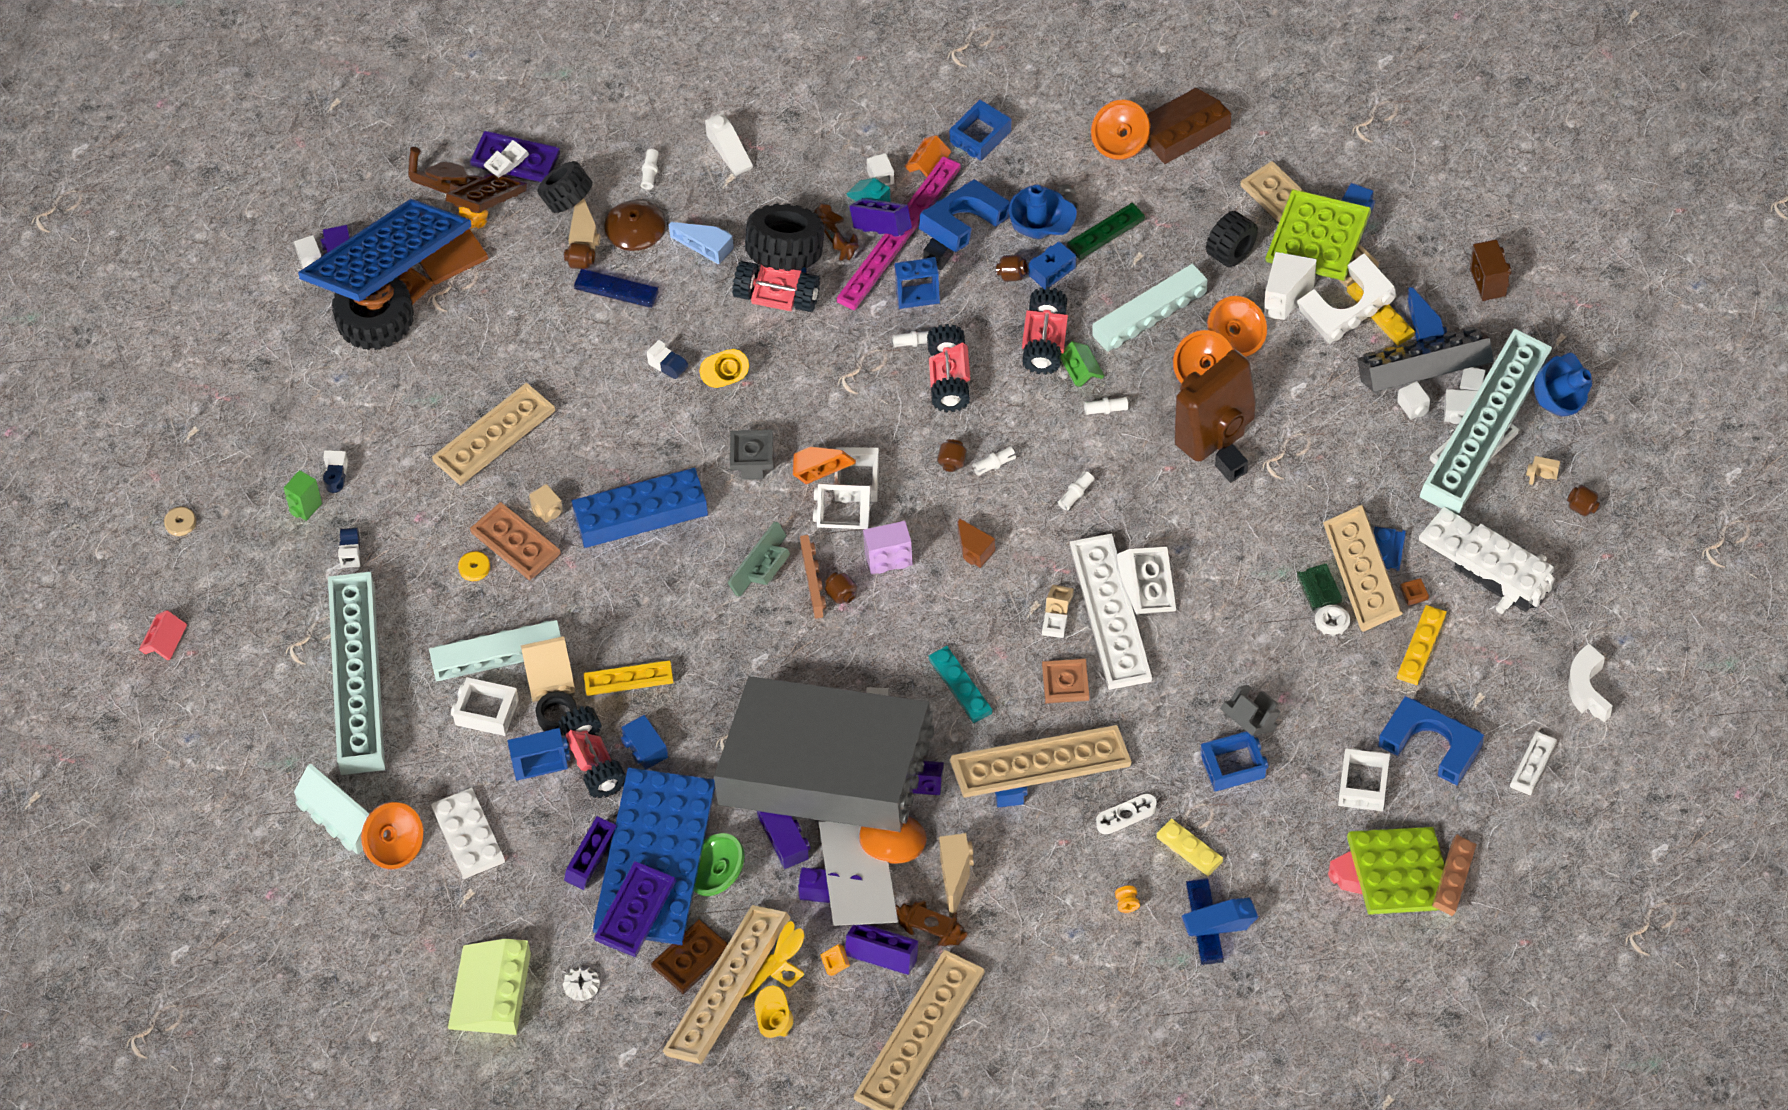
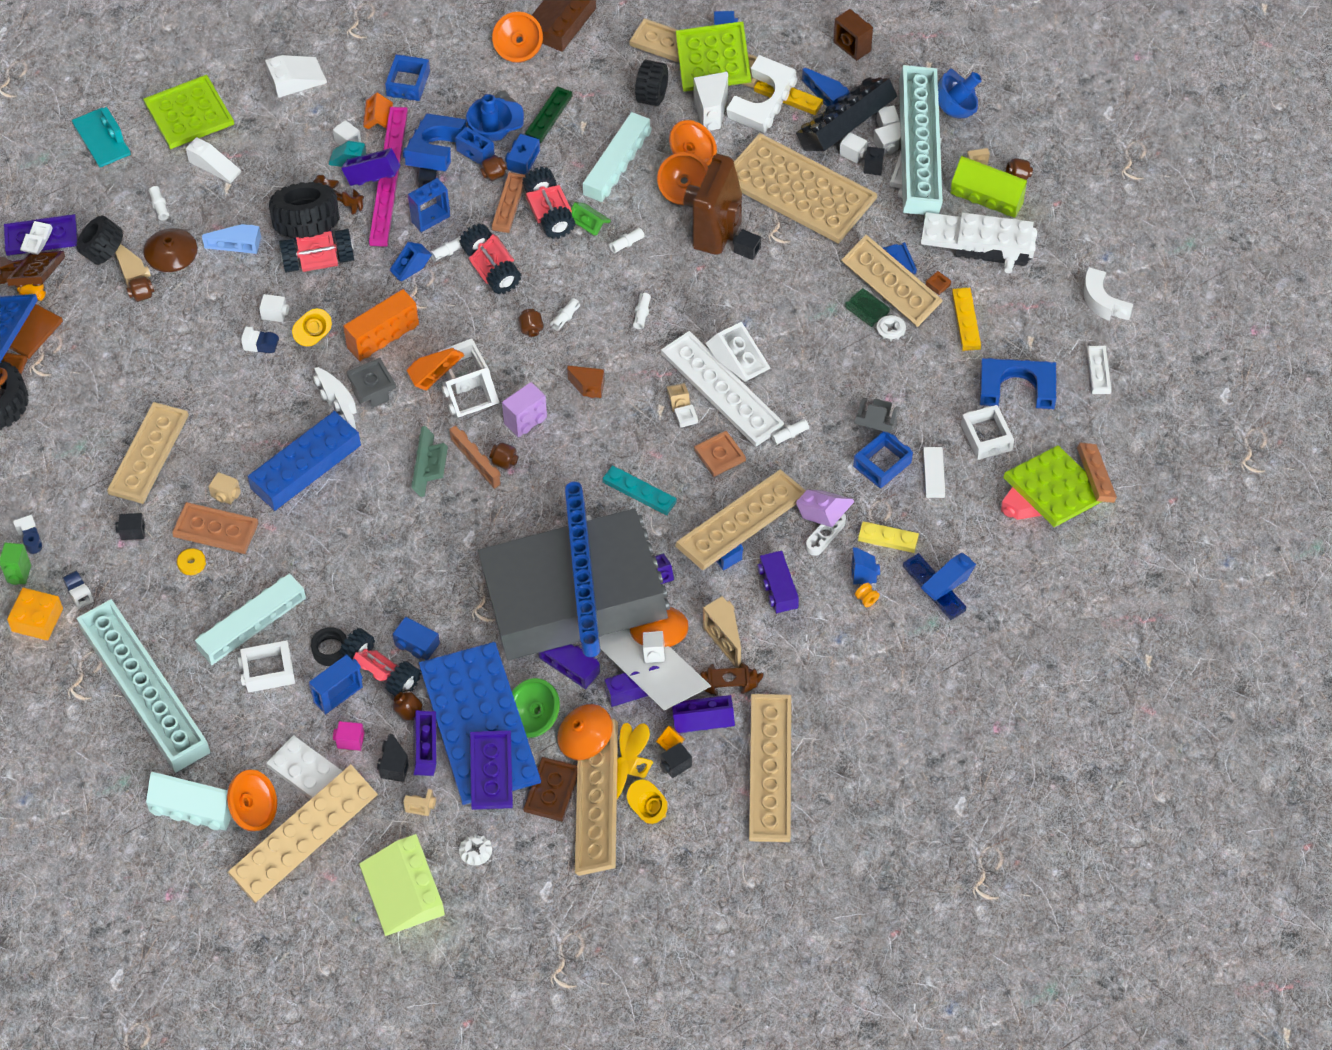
camera: 30 degrees left, 0 degrees up
tan slope [521,636,575,702] -> none
clear blue plate [574,269,659,308] -> none
yellow plate [584,660,673,696] -> none
none -> light orange brick [7,588,63,641]
none -> teal bracket [72,107,131,168]
none -> black brick [115,513,145,540]
none -> lime plate [143,74,235,149]
none -> tan plate [227,765,378,903]
none -> white brick [259,294,289,322]
none -> white slope [265,55,327,98]
none -> white slope [313,367,357,429]
none -> dark pink brick [333,721,365,751]
none -> orange brick [343,289,419,361]
none -> black slope [377,734,409,782]
none -> blue slope [390,242,432,281]
none -> reddish brown head [393,691,422,721]
none -> tan bracket [404,789,436,816]
none -> blue brick [455,127,495,165]
none -> nougat plate [492,172,526,233]
none -> orange dish [557,704,613,760]
none -> blue beam [565,482,601,657]
none -> white brick [643,631,665,663]
none -> black brick [660,742,692,779]
none -> tan plate [734,133,877,244]
none -> dark purple brick [757,551,799,614]
none -> white pin [771,418,809,445]
none -> lavender slope [796,490,854,527]
none -> blue slope [851,547,880,585]
none -> black brick [864,146,885,176]
none -> white tile [923,447,945,498]
none -> lime slope [950,156,1027,218]

